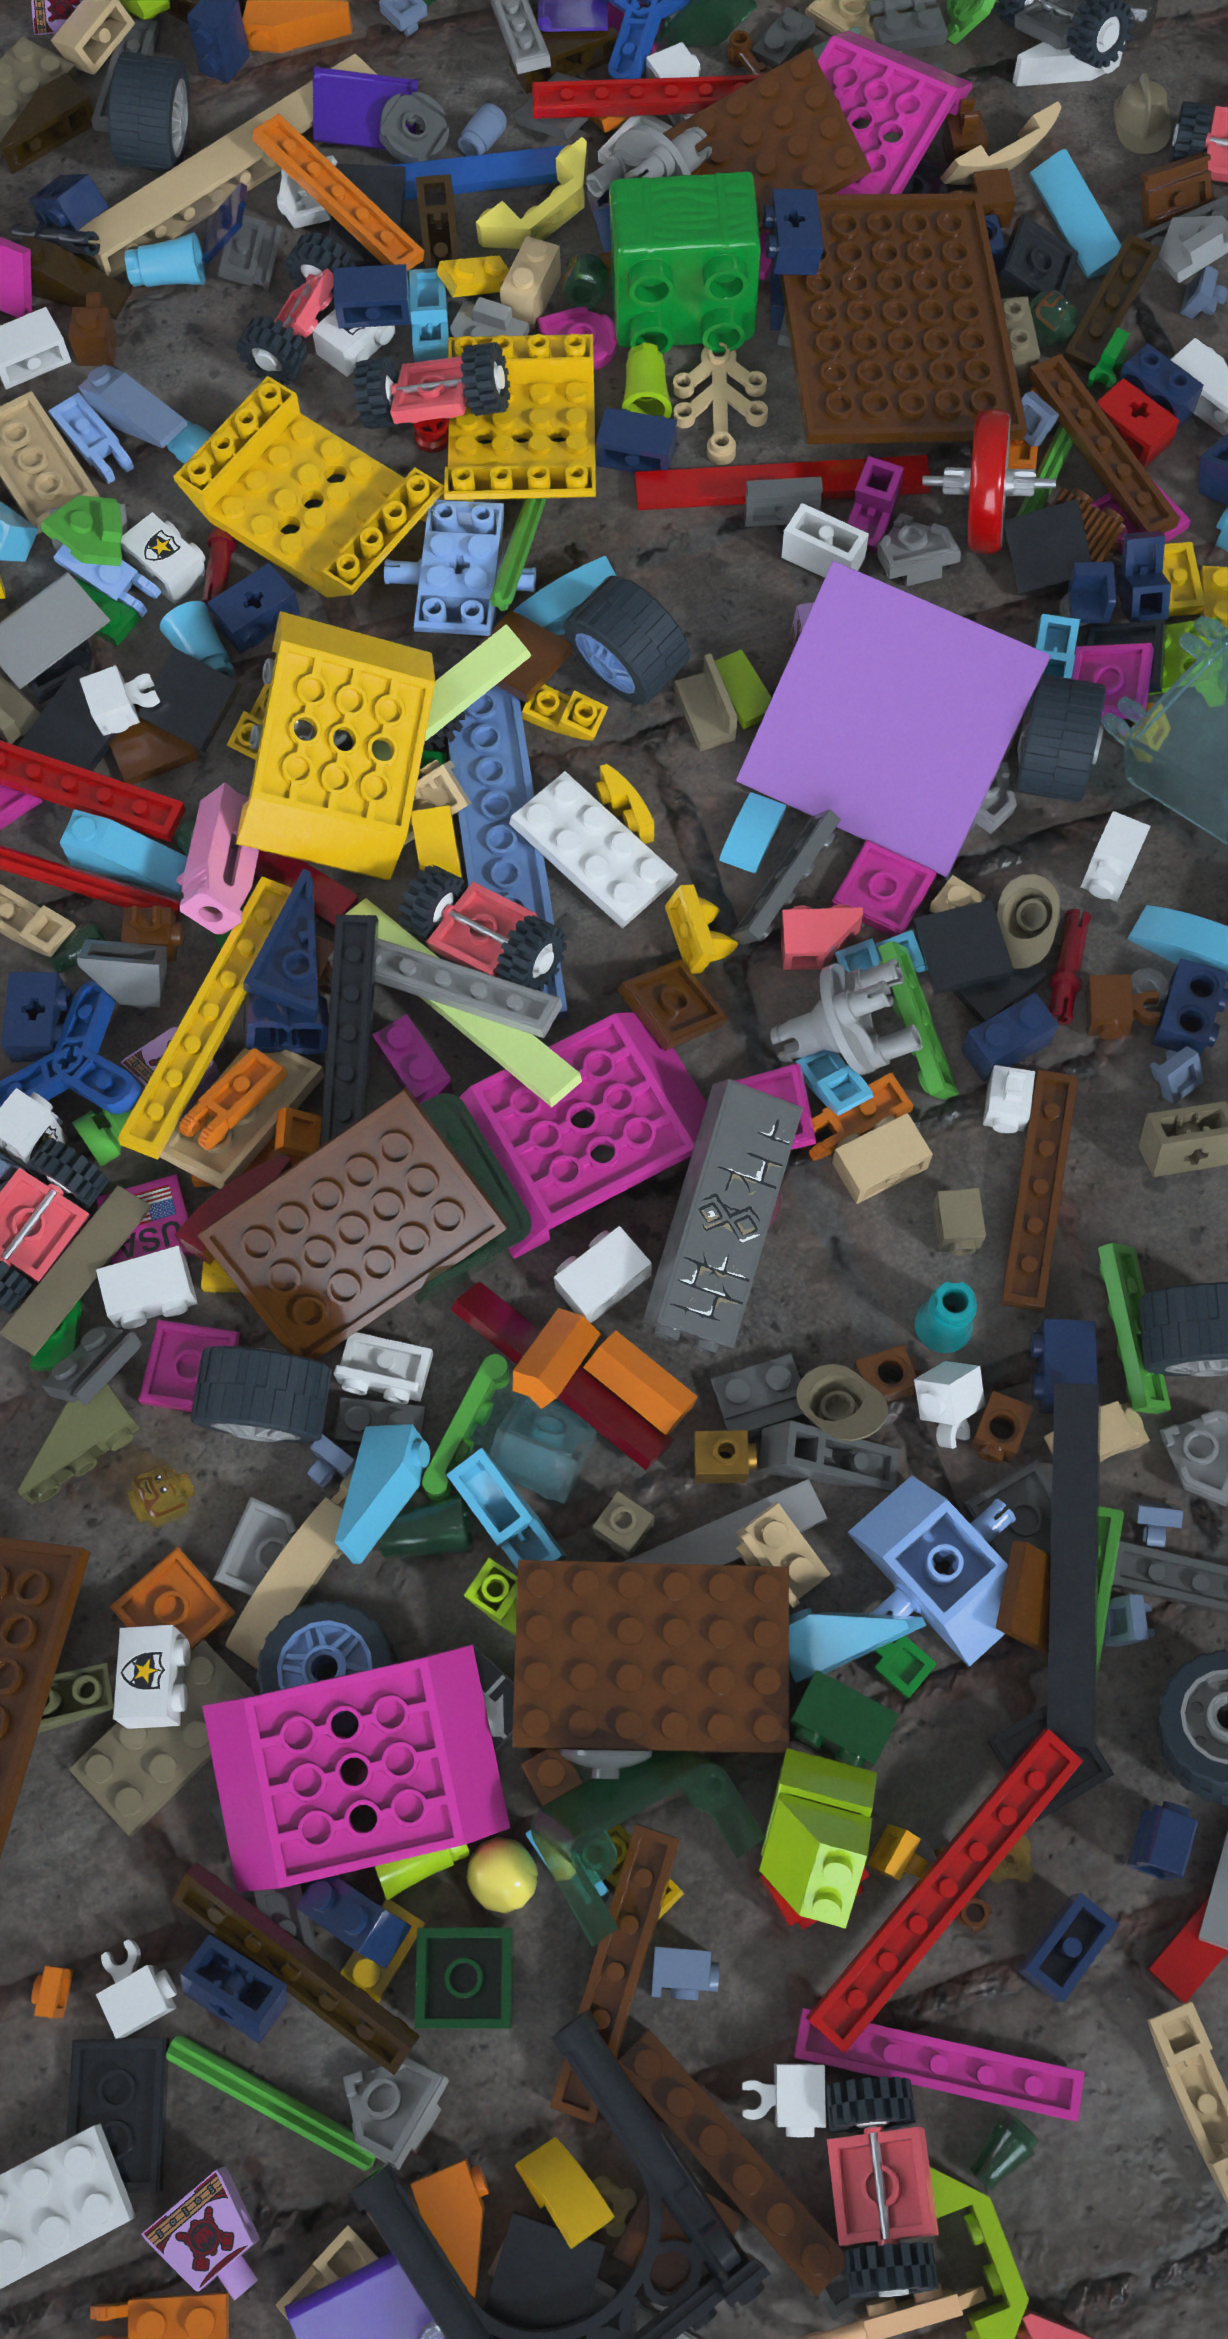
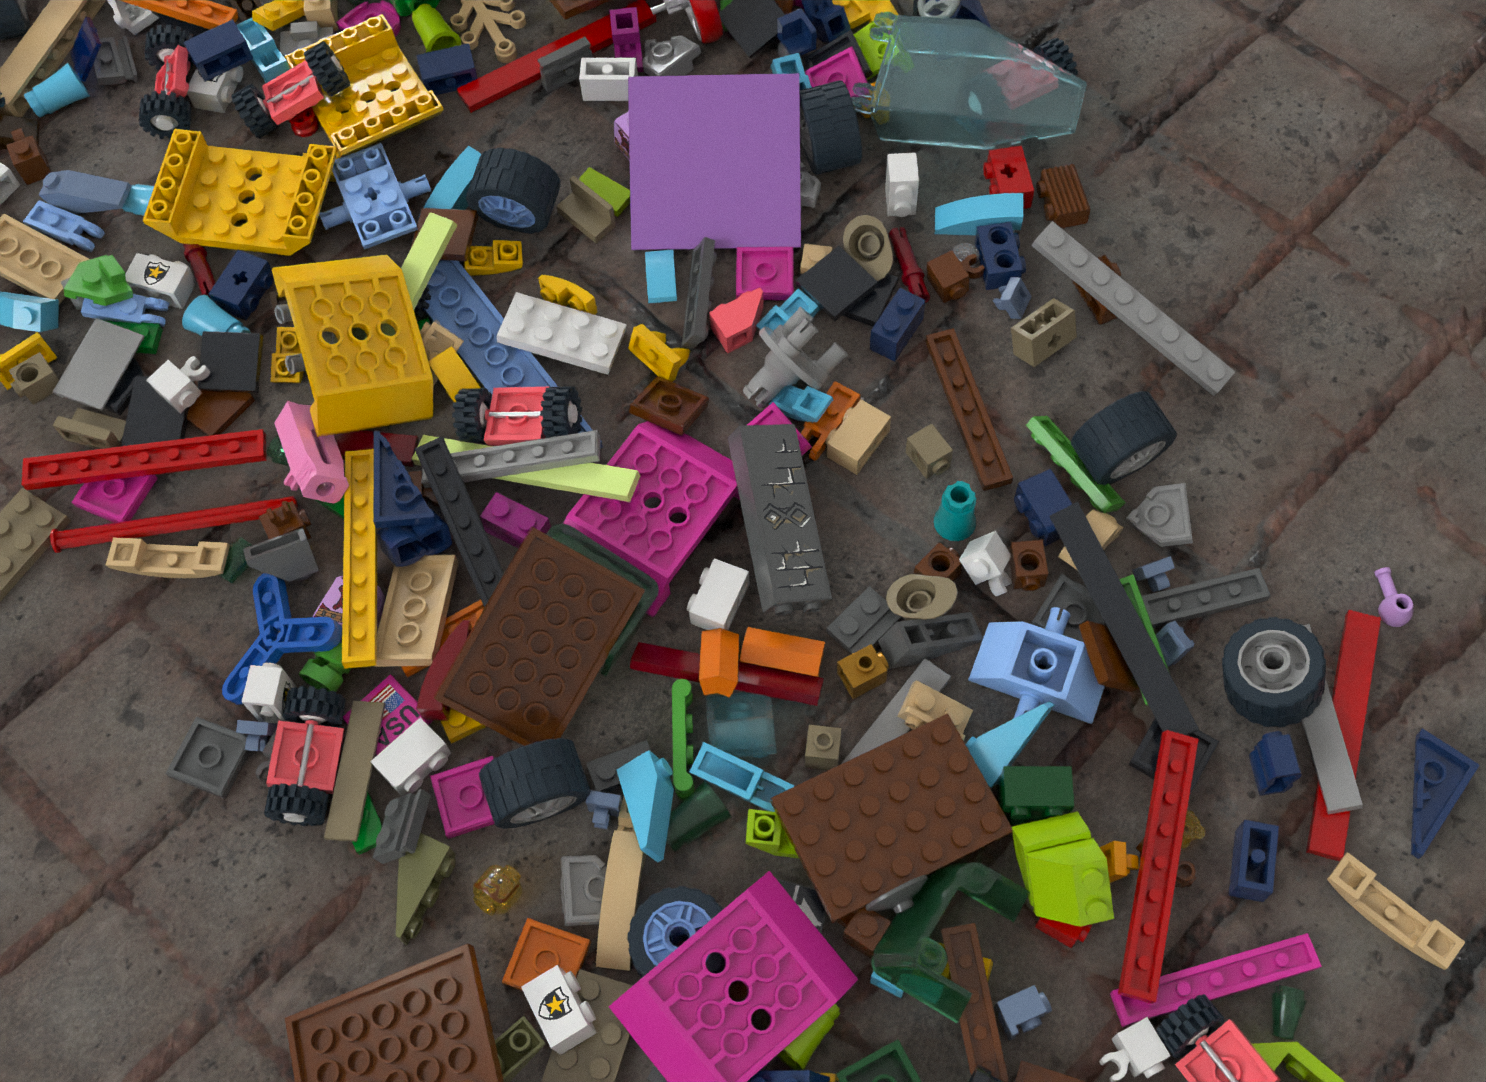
camera: 25 degrees left, 5 degrees down
dark blue brick [1,972,72,1062] -> none
medium azure slope [60,809,188,896] -> none
orange hinge [179,1048,287,1151] -> none
orange plate [275,1107,322,1158] -> none
white bracket [333,1332,433,1404] -> none
light yellow hair [466,1837,538,1914] -> none
bright green axle [490,499,546,611] -> none
green plate [872,1636,937,1699] -> none
bright green plate [878,941,959,1100] -> none
white brick [983,1065,1035,1133] -> none

